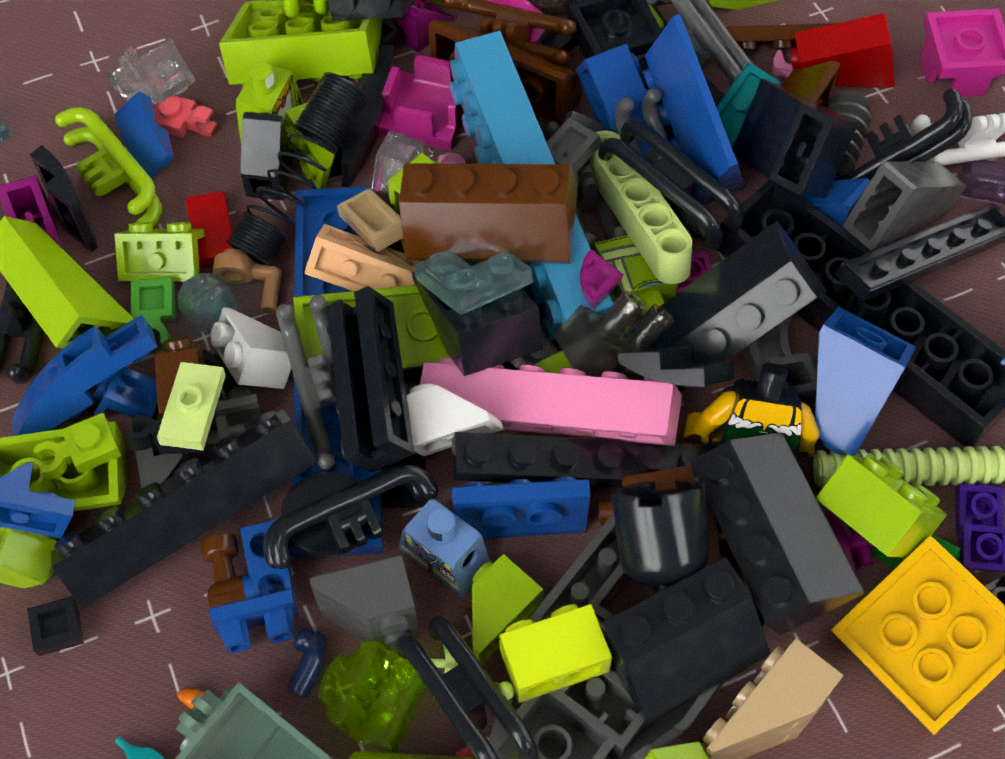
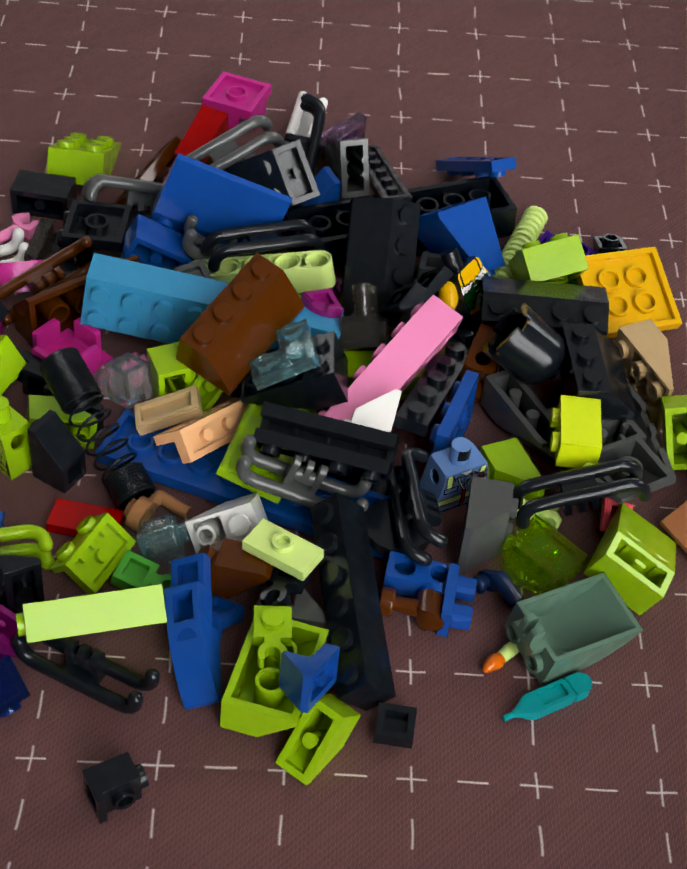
camera: 70 degrees left, 15 degrees down
none -> dark grey piece [186,115,284,170]

